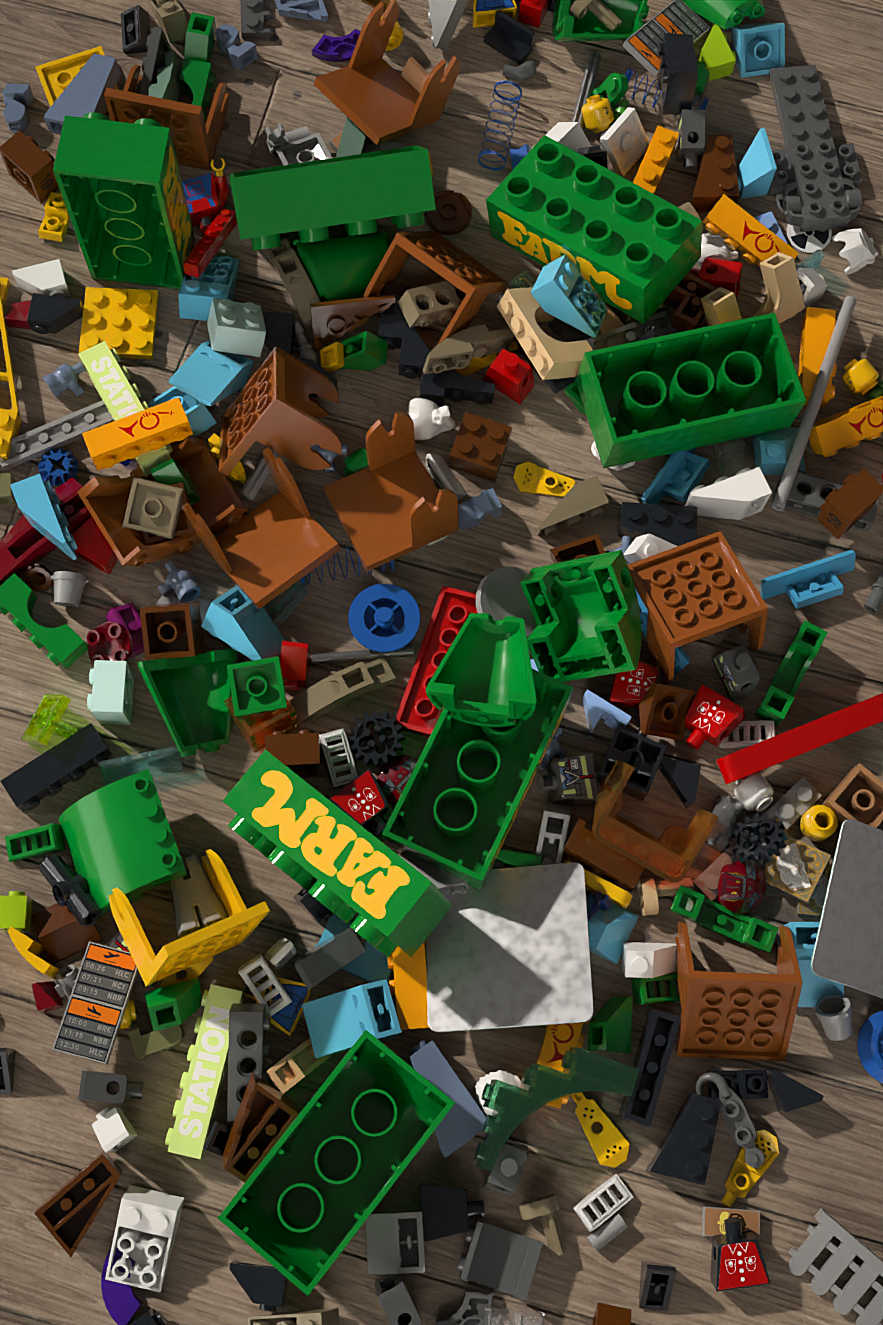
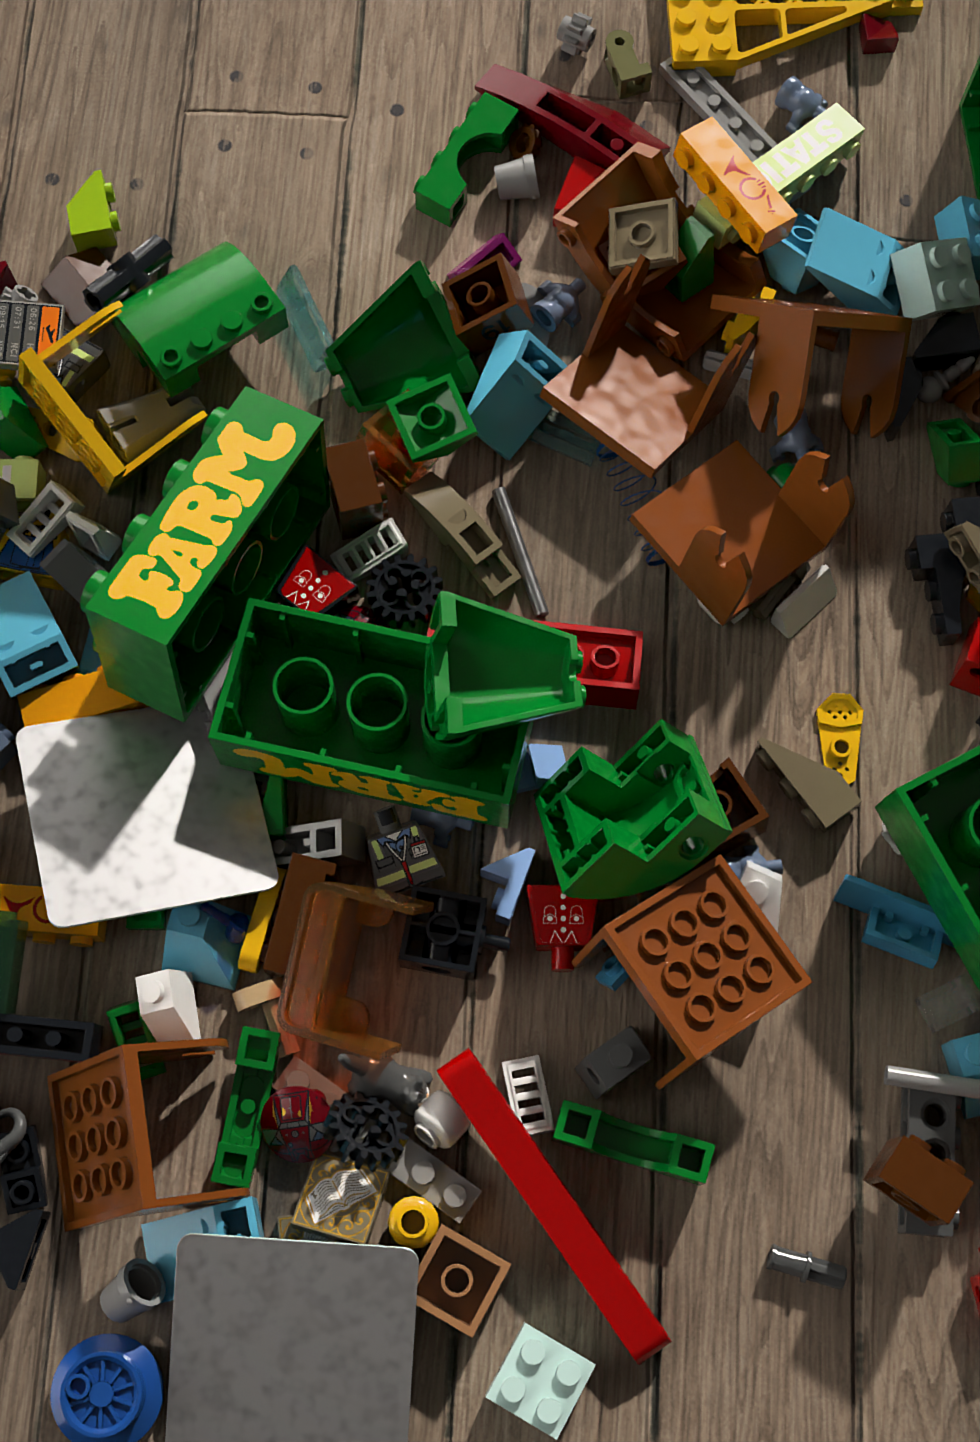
camera: 80 degrees right, 0 degrees up
black brick [0,723,112,812] -> none
green slope [5,823,66,862] -> none
yellow slope [8,927,60,979] -> none
medium azure slope [10,474,78,560] -> none
white slope [12,259,70,297] -> none
clear neon green tile [21,694,77,746] -> none
black slope [27,293,84,335] -> none
blue gear [38,447,79,486] -> none
yellow plate [79,287,159,360] -> none
dark red dish [87,621,133,668] -> none
light aqua brick [87,660,135,725] -> none
red slope [280,641,311,690] -> none
yellow tile [320,342,344,373] -> none
blue wheel [348,584,420,653] -> none
white piece [407,398,456,440] -> none
reddish brown brick [449,412,512,482] -> none
sand blue leg [458,488,503,530] -> none
light grey piece [476,566,537,636] -> none
green slope [588,997,632,1053] -> none
black wedge [618,502,697,546] -> none
reddish brown slope [639,682,695,741] -> none
black slope [658,758,701,809] -> none
white slope [685,467,772,520] -> none
torso [685,684,745,751] -> none
dark azure bracket [760,550,856,609] -> none

